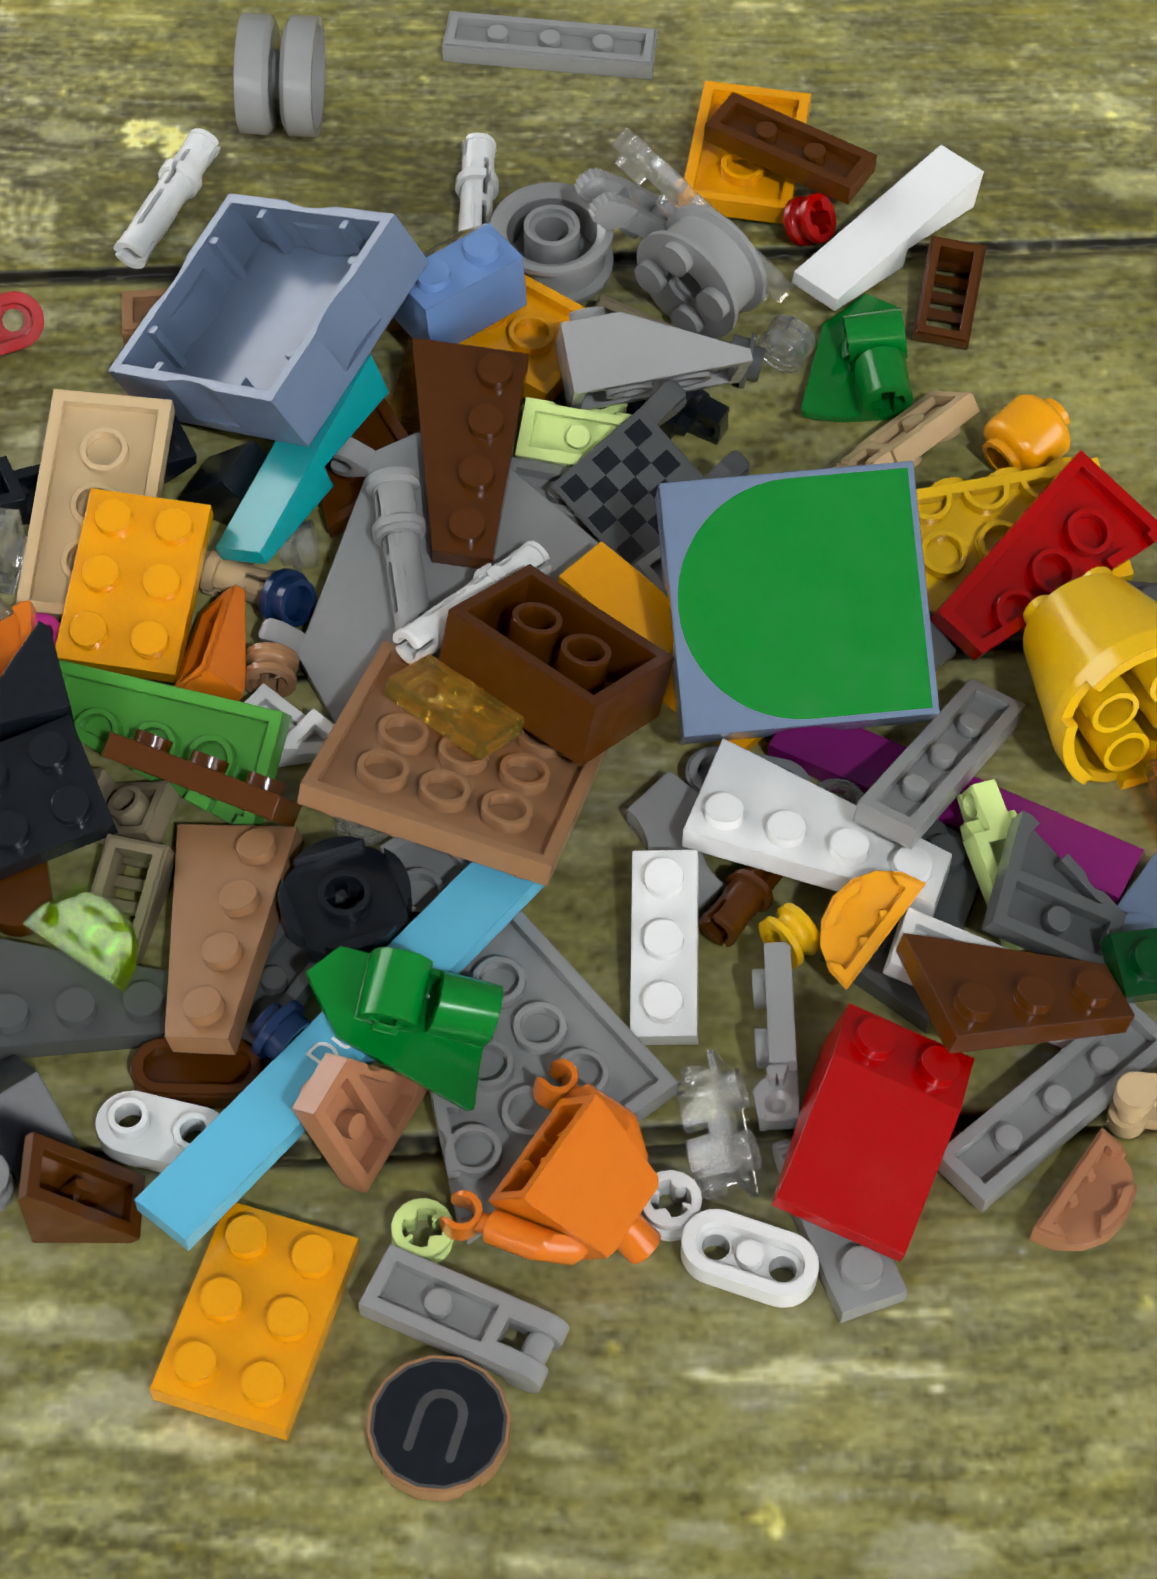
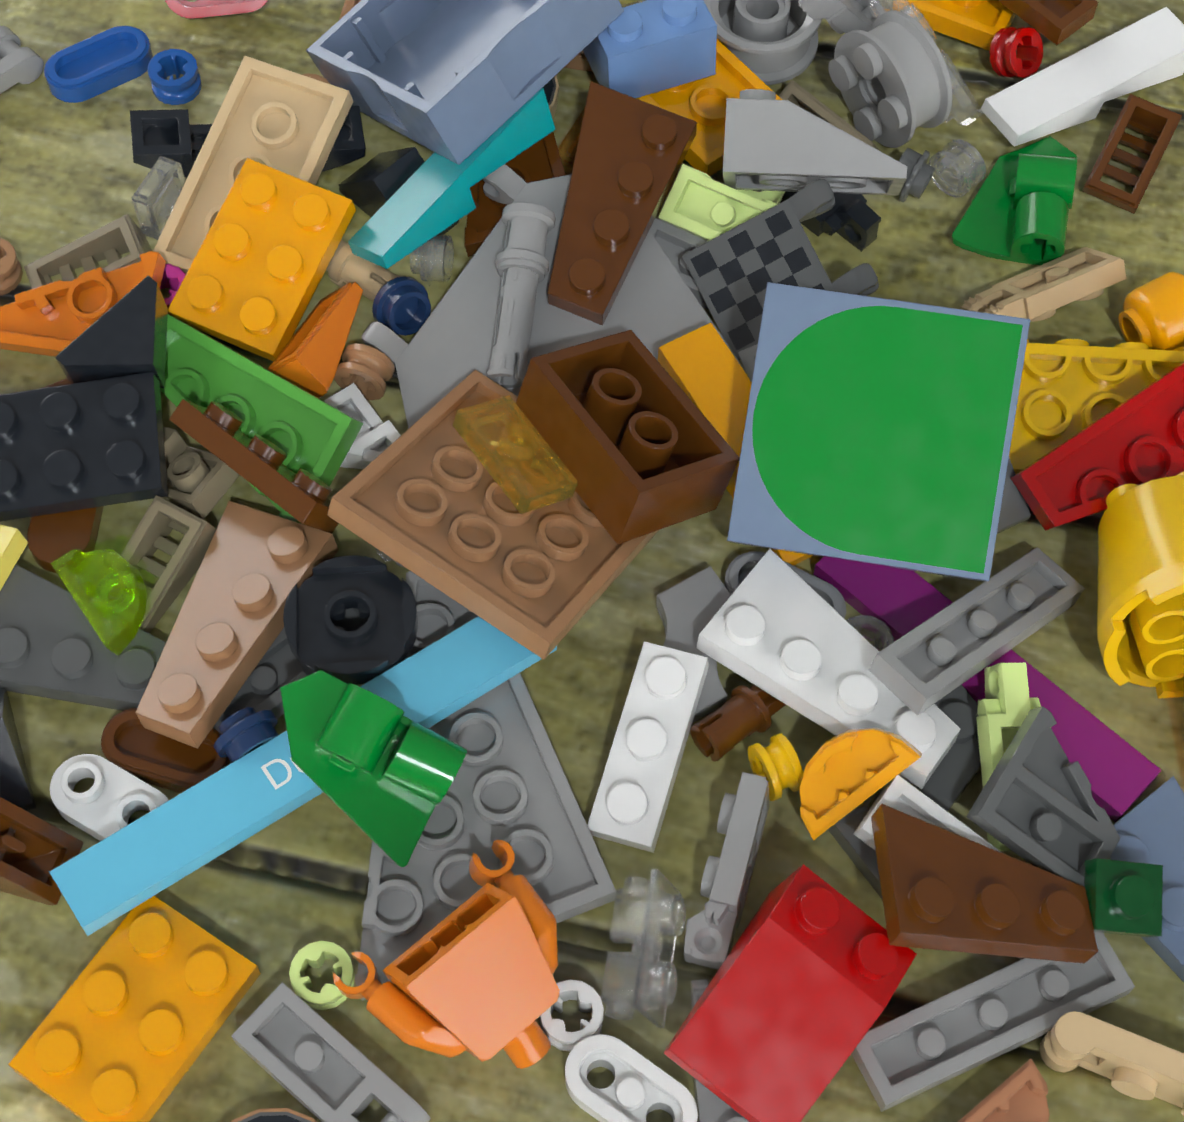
camera: 15 degrees right, 5 degrees up
nougat wing [291,1052,428,1193] -> none
white pin [392,541,552,666] -> none

